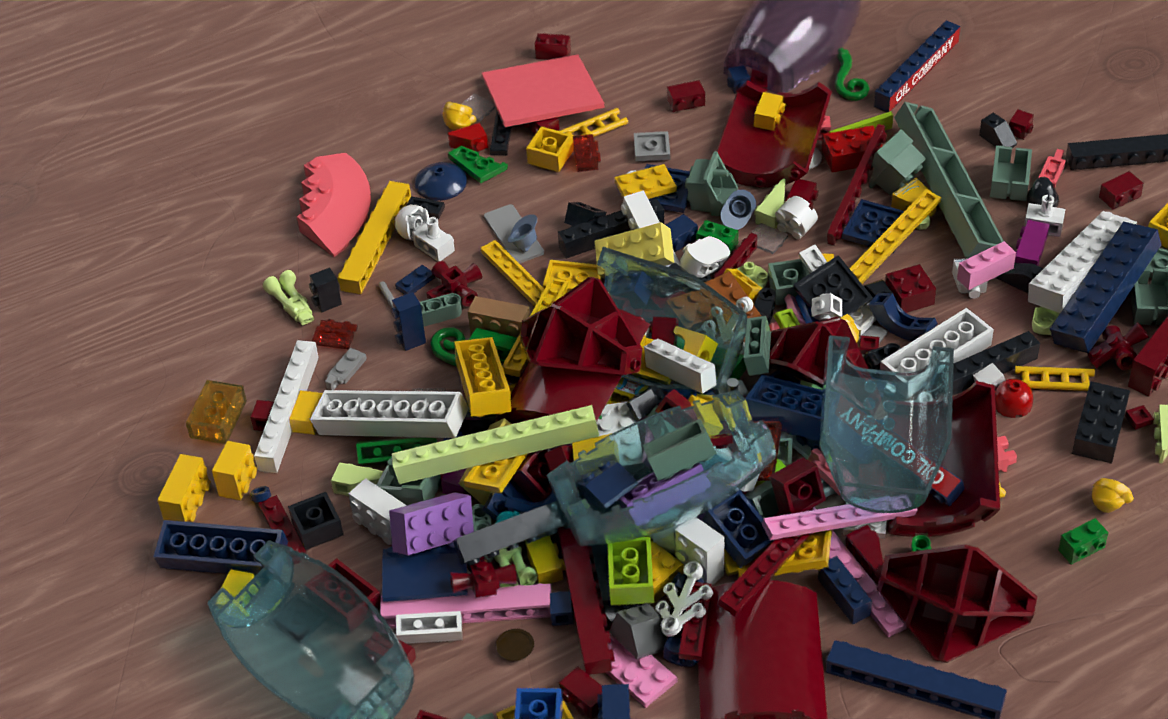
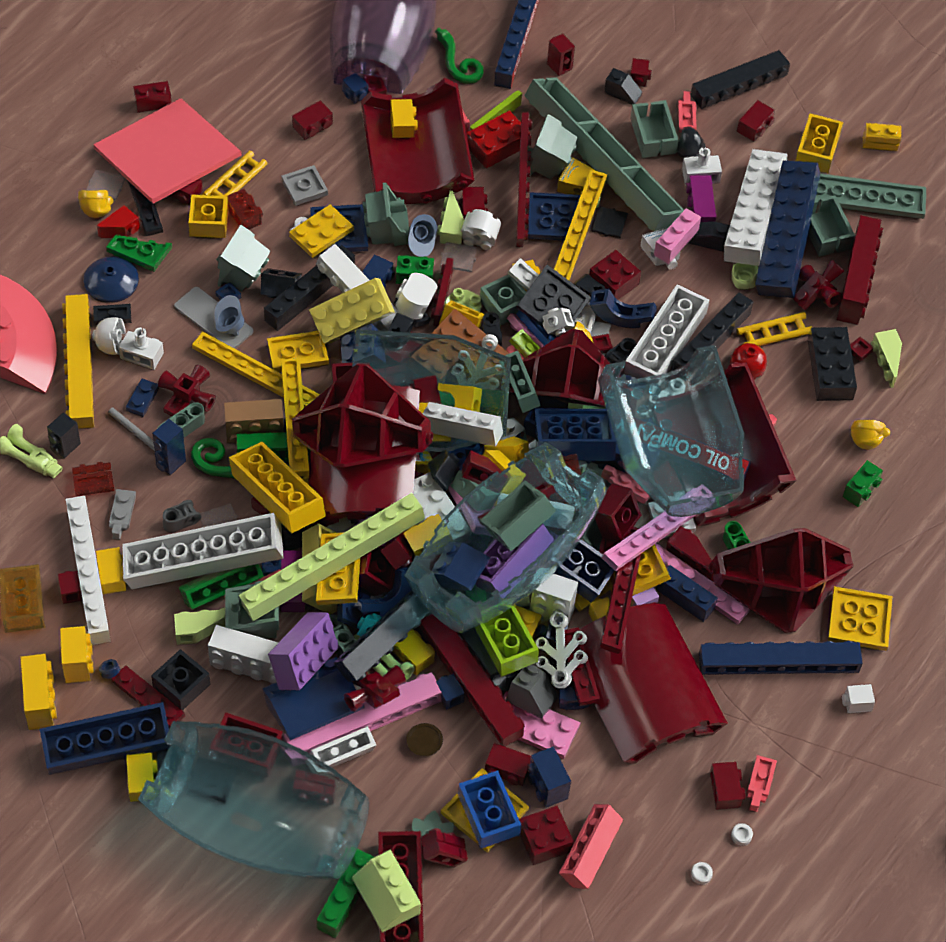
camera: 30 degrees left, 10 degrees up
white brick [973,363,1005,391] -> none
none -> dark grey piece [162,500,201,533]
none -> dark blue plate [215,282,241,300]
none -> piece [216,225,270,292]
none -> dark red brick [547,33,575,76]
none -> black piece [592,206,628,238]
none -> lavender piece [630,587,659,607]
none -> yellow plate [828,586,893,651]

